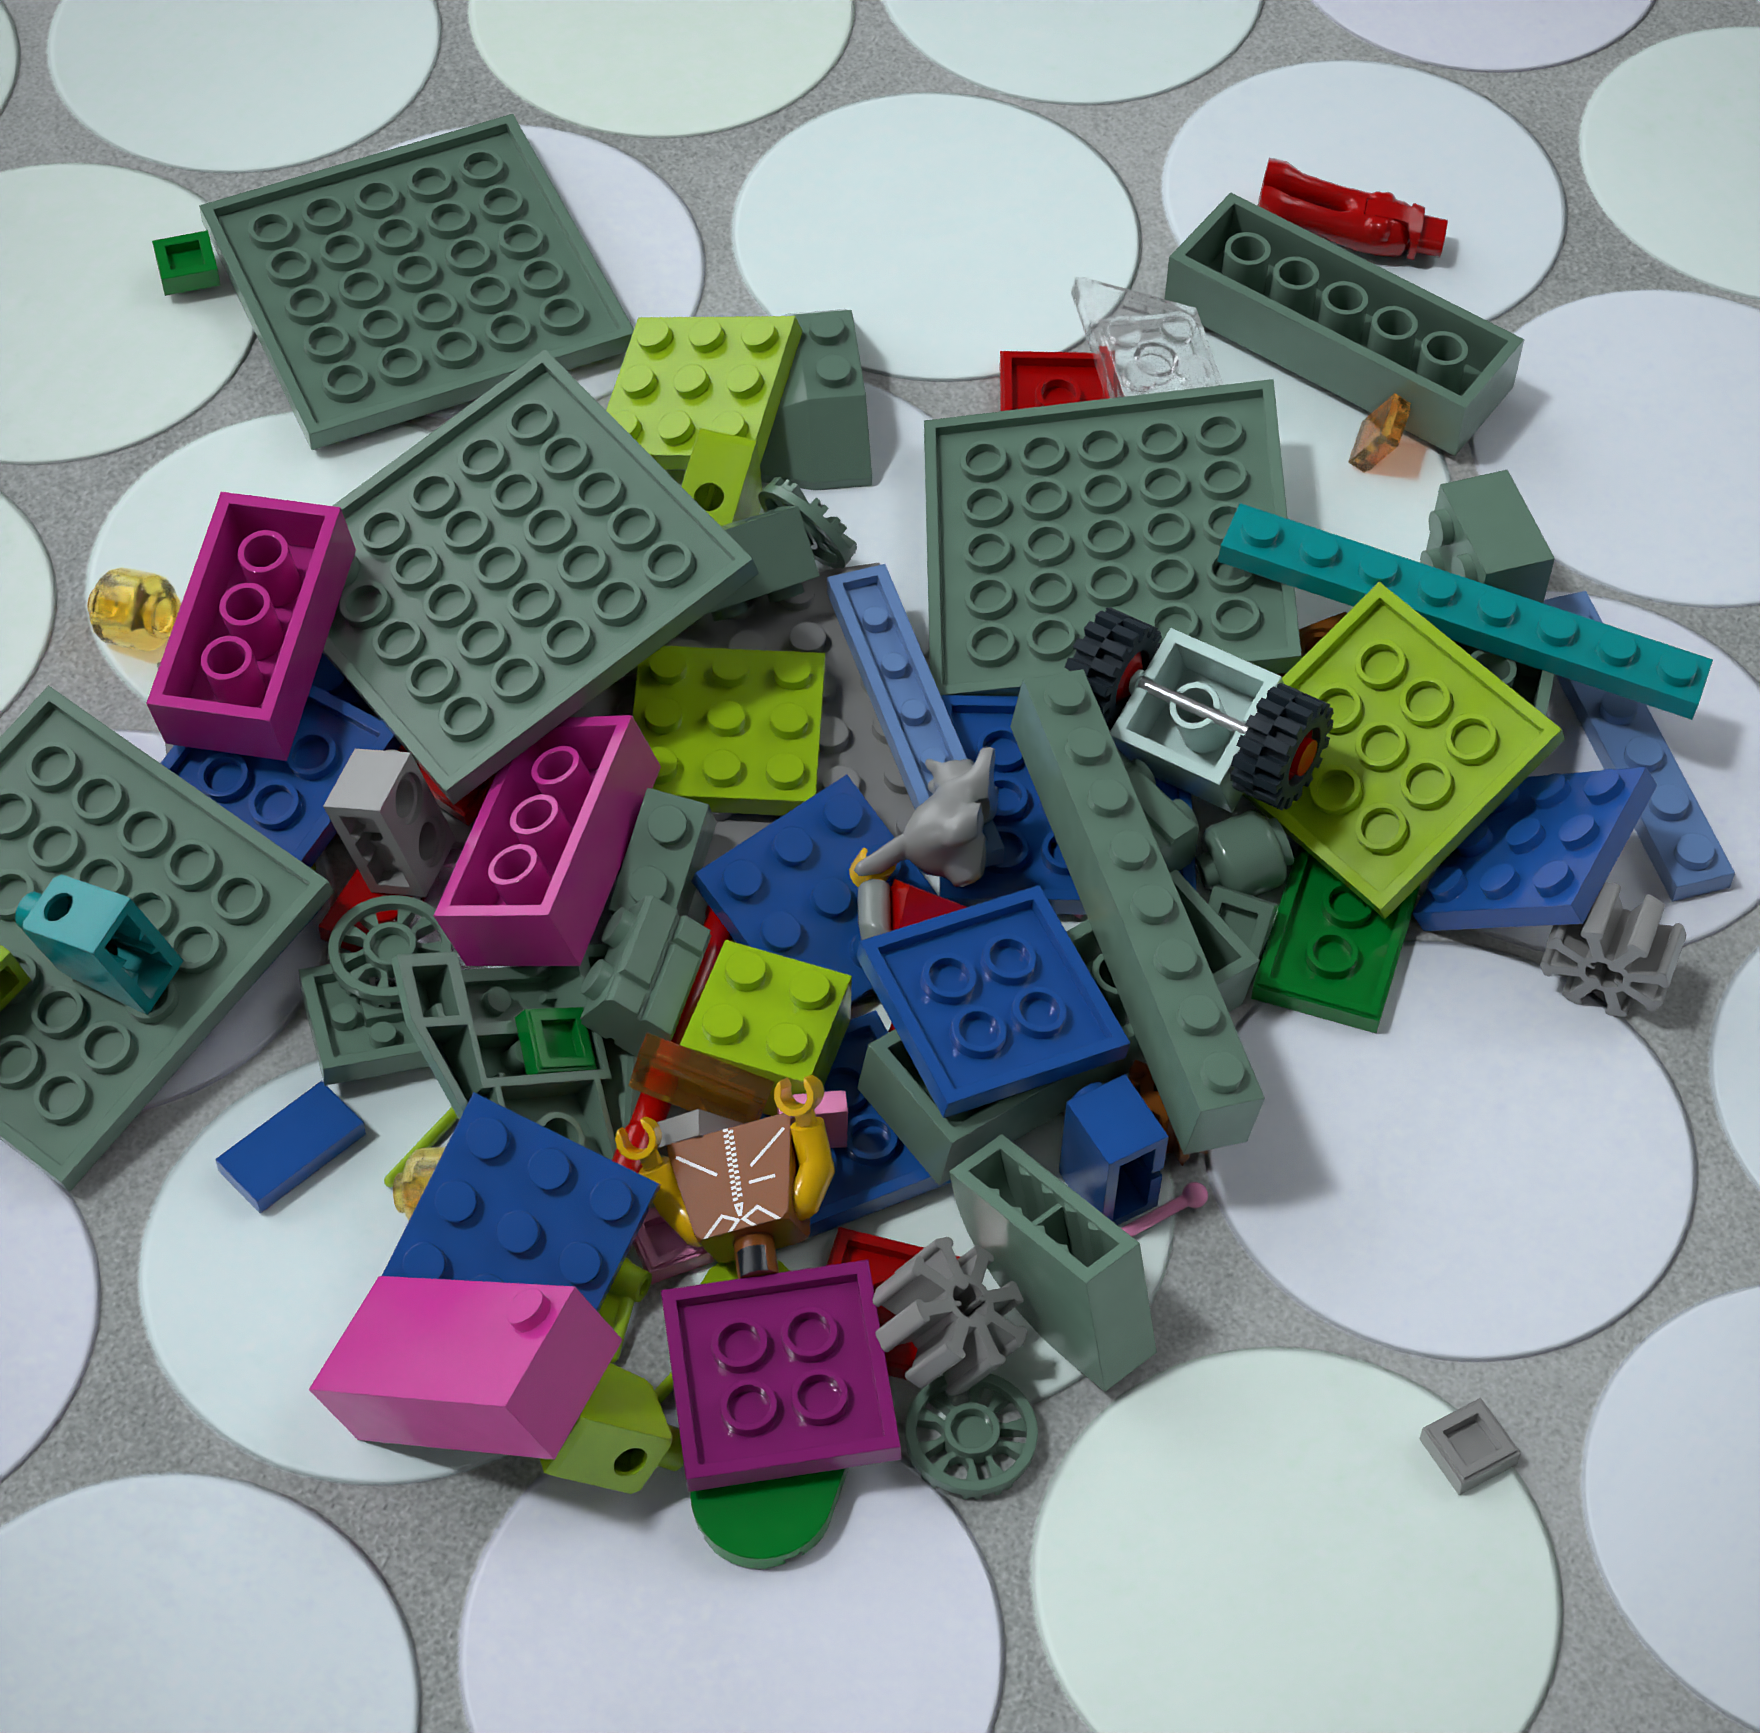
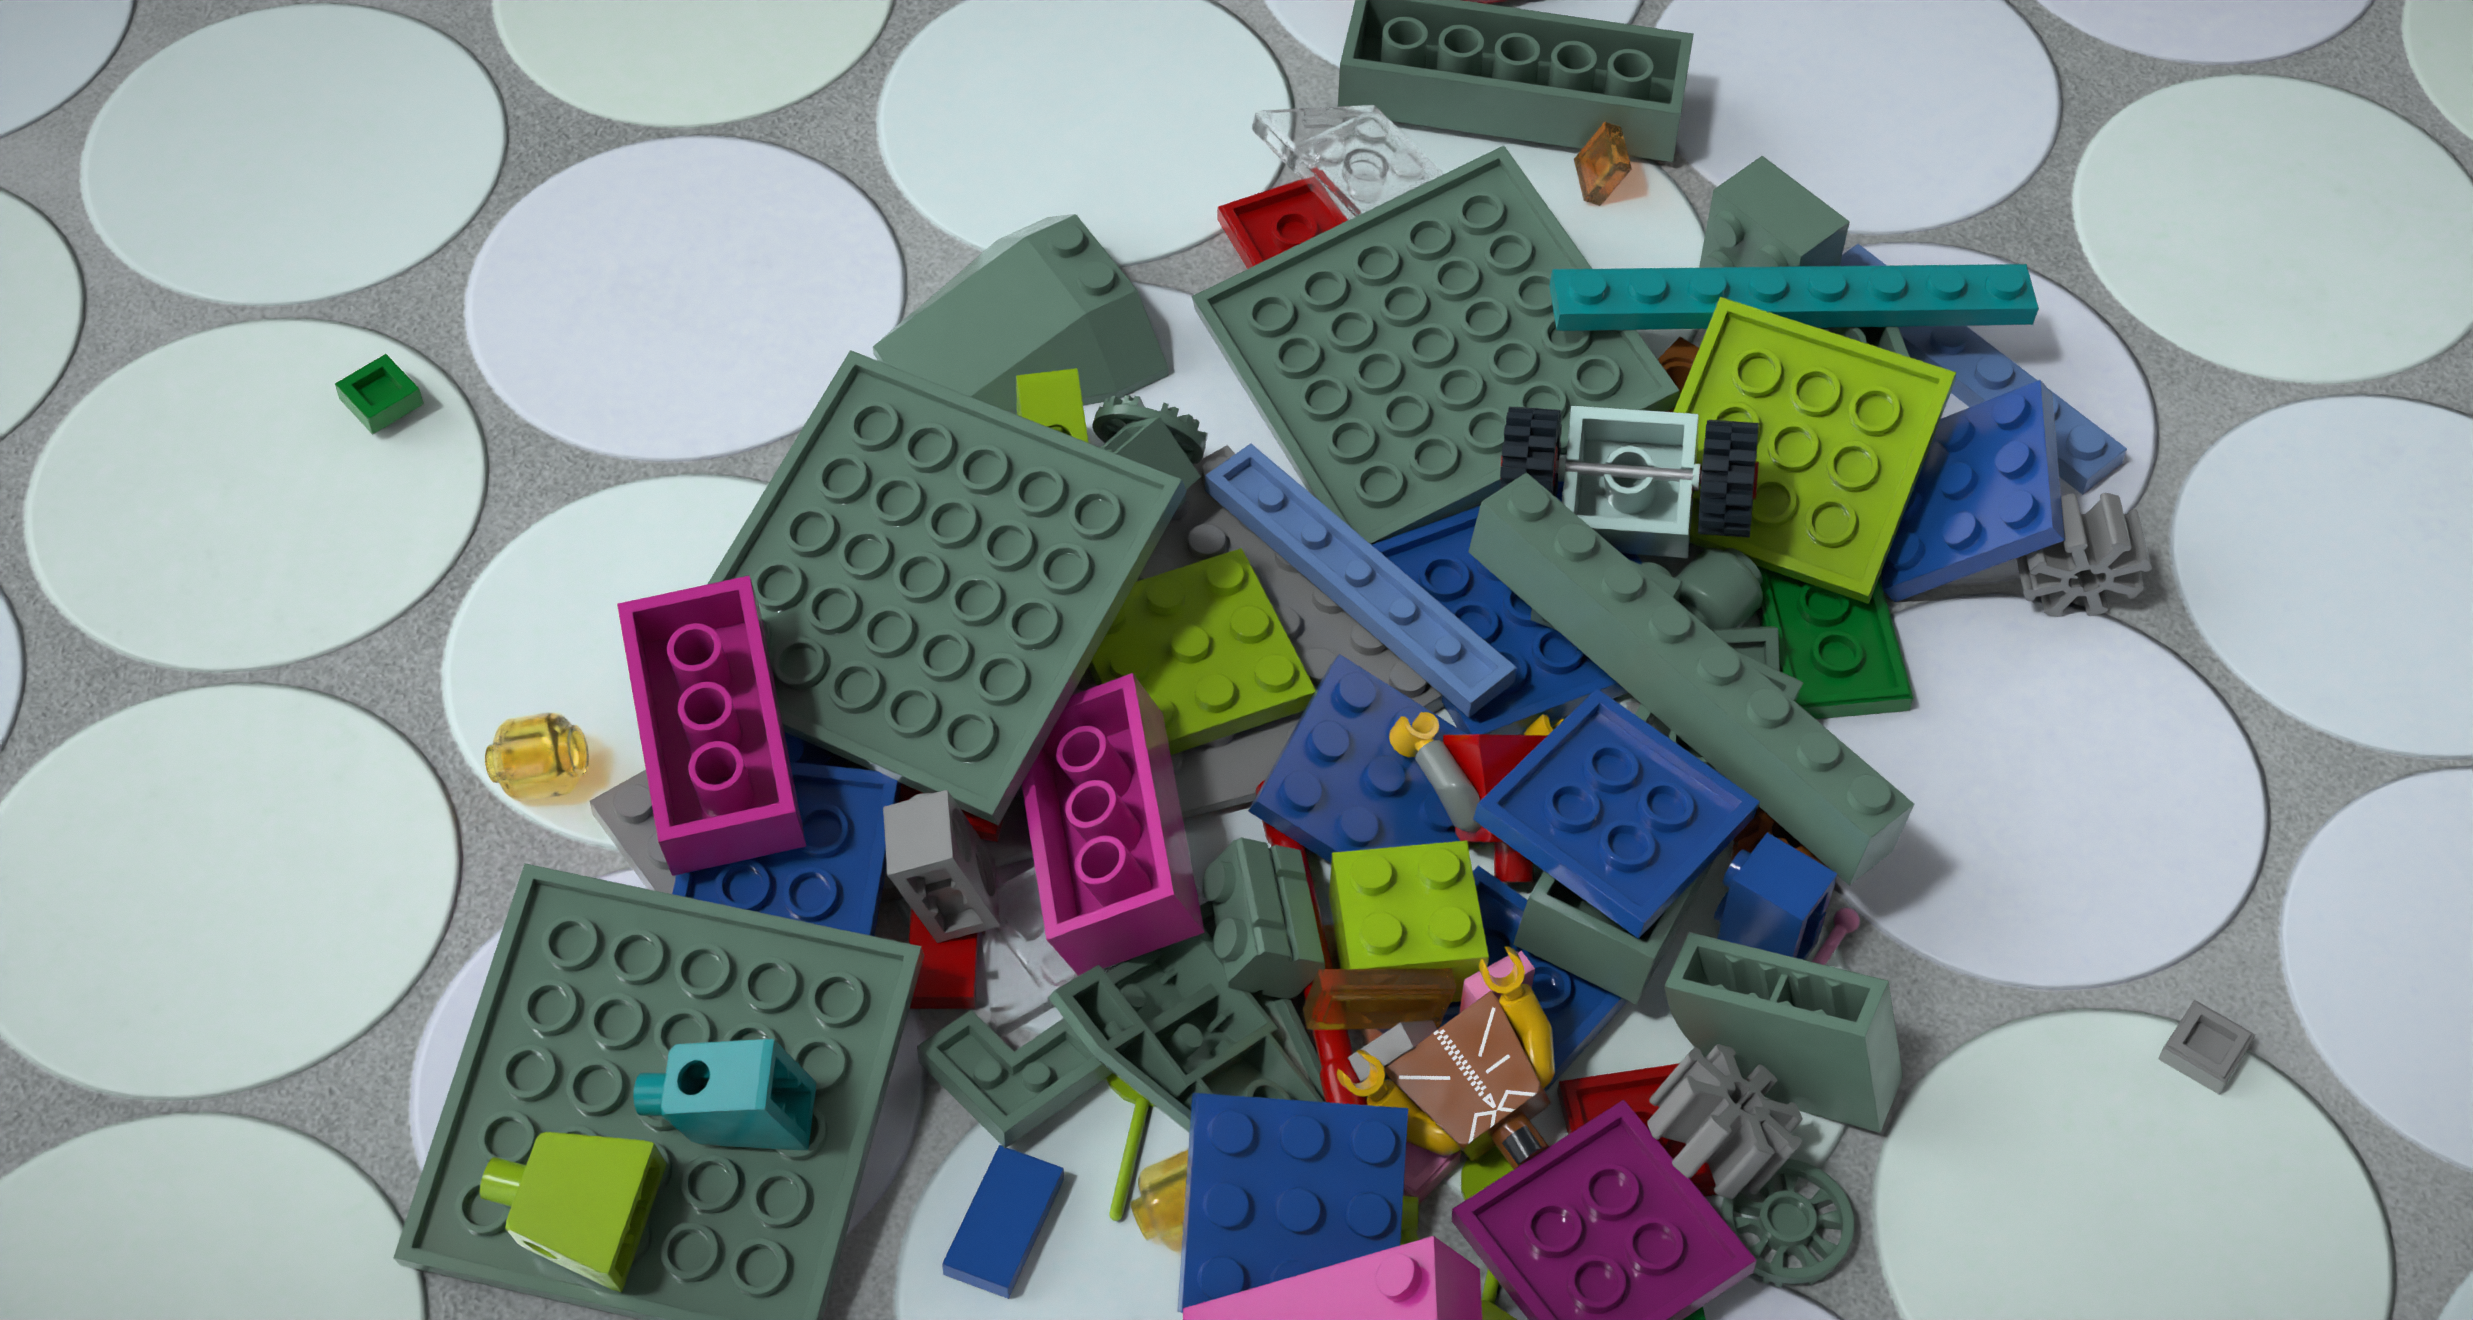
camera: 25 degrees left, 0 degrees up
sand green plate [199,114,634,450] -> none
sand green wheel [328,895,453,1008] -> none
green tile [515,1007,597,1075] -> none
lime plate [606,316,803,470] -> none
sand green brick [608,788,717,916] -> none
light grey animal [854,747,999,887] -> none

